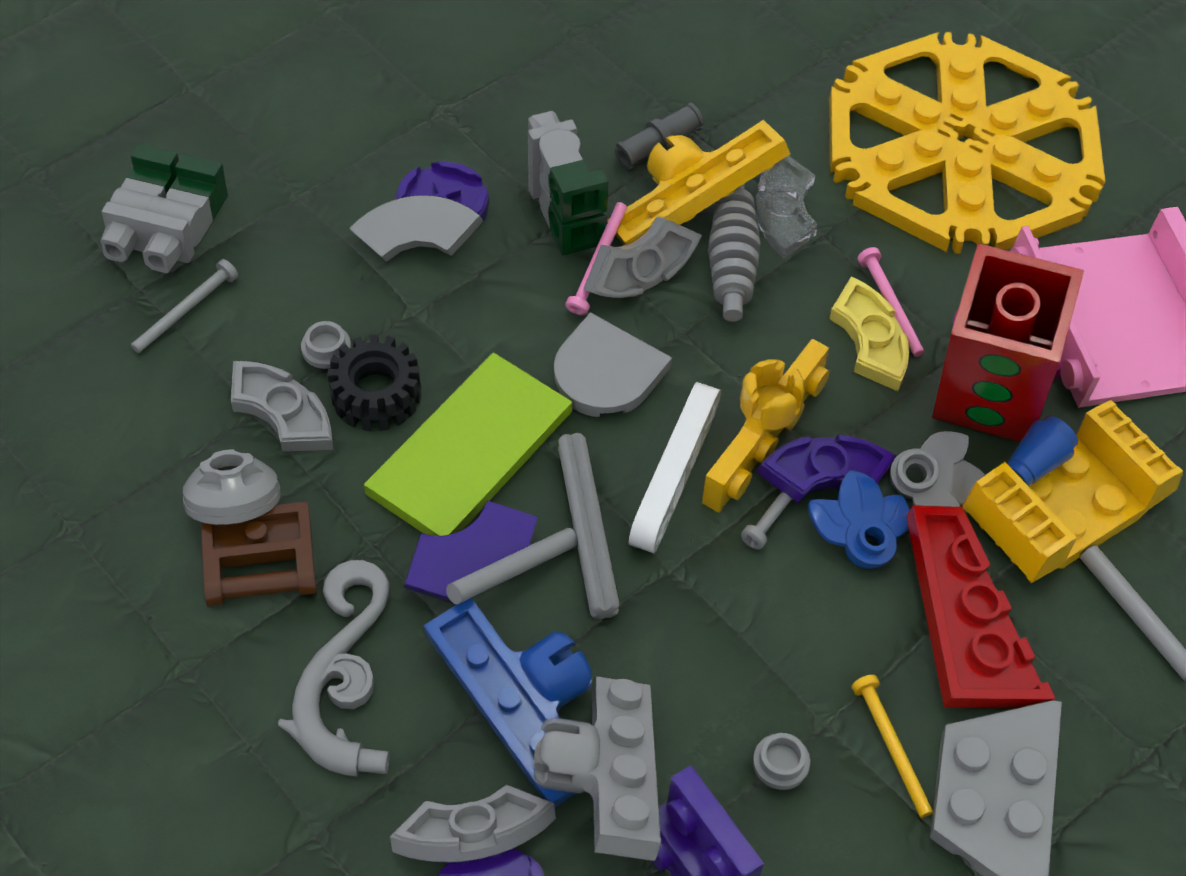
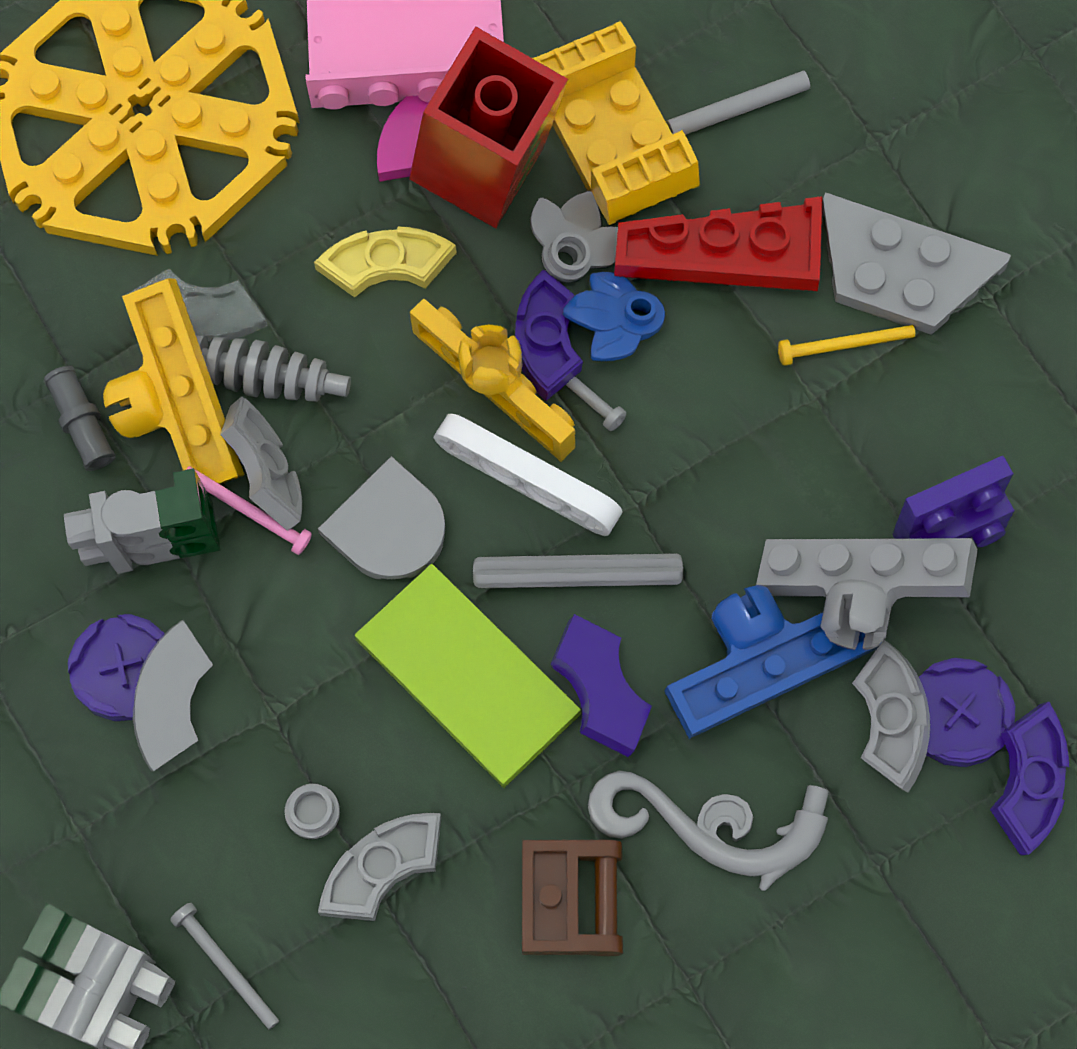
camera: 75 degrees left, 15 degrees up
light grey piece [183,449,281,524] -> none
black tyre [328,335,421,431] -> none
light grey bar [446,528,578,605] -> none
light grey plate [753,733,810,790] -> none
bright pink piece [857,247,925,357] -> none
blue cone [1007,416,1078,486] -> none

